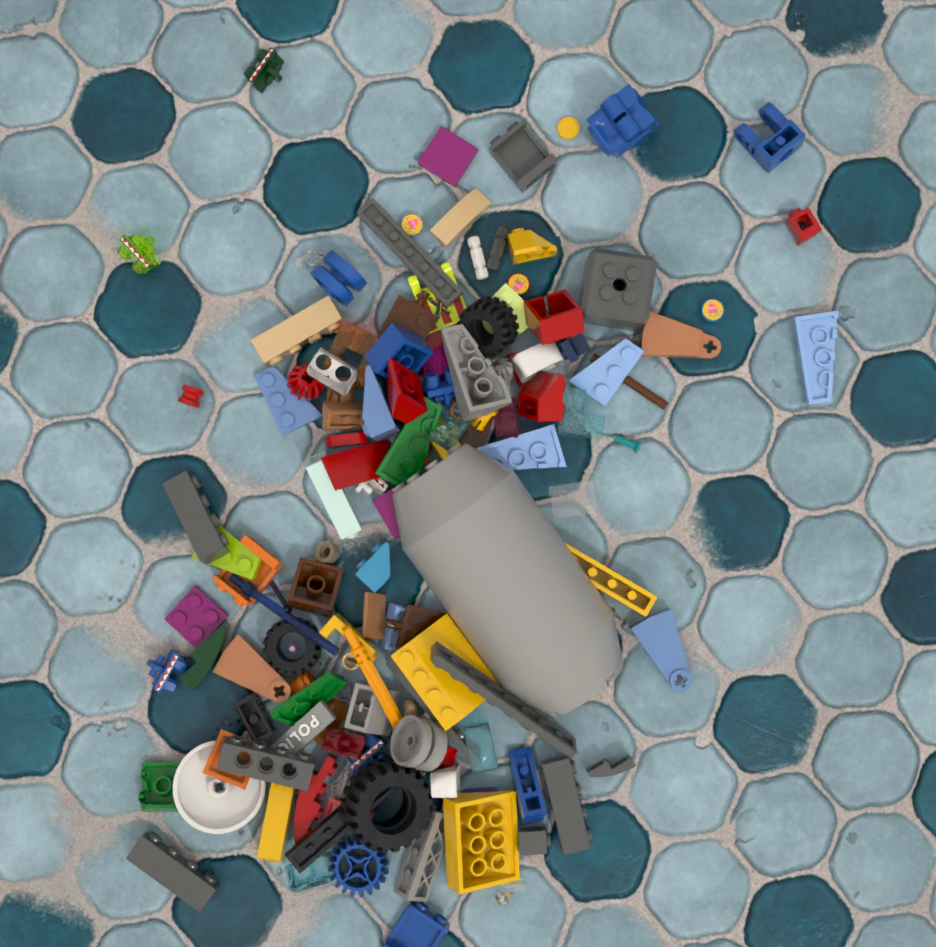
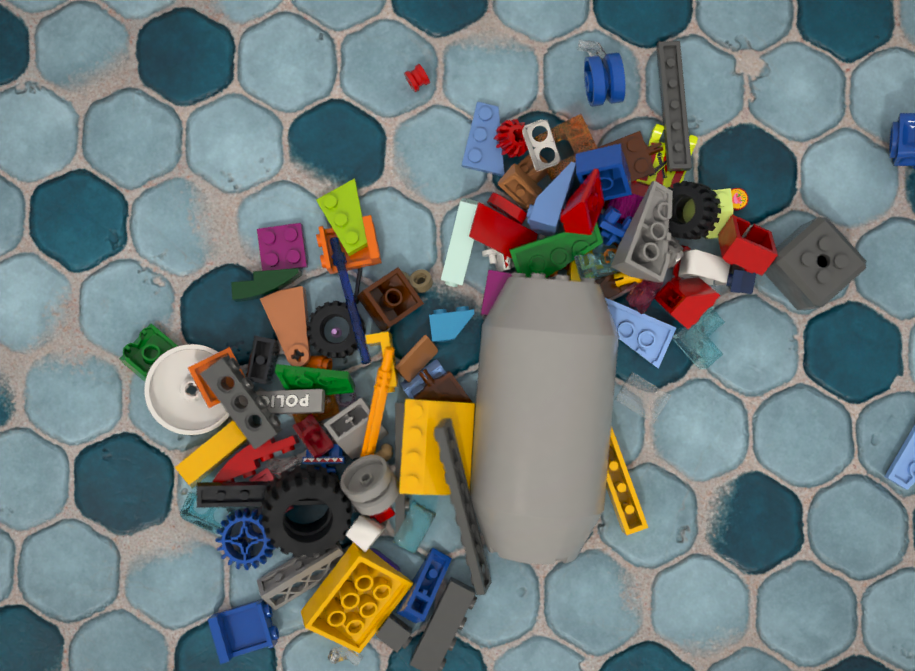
camera: 40 degrees right, 0 degrees up
dark grey brick [126,831,220,912] -> none
blue hips [147,649,188,693] -> none
dark grey brick [162,471,230,565] -> none
tan brick [251,295,344,366] -> none
tan hinge [342,651,358,670] -> none
tile [401,214,423,237] -> none
magenta tile [418,126,479,188] -> none
tan slope [430,188,492,249] -> none
white axle [467,236,488,280] -> none
dark grey axle [487,227,509,271] -> none
dark grey panel [489,119,558,193] -> none
yellow slope [507,228,557,265] -> none
yellow piece [557,117,579,140] -> none
light blue wing [569,338,644,406] -> none
dark grey slope [586,755,636,777] -> none
reddish brown bar [590,353,668,410] -> none
teal piece [614,435,641,453] -> none
medium blue piece [629,609,692,692] -> none
nougat piece [640,311,721,359] -> none
tile [701,299,724,322] -> none

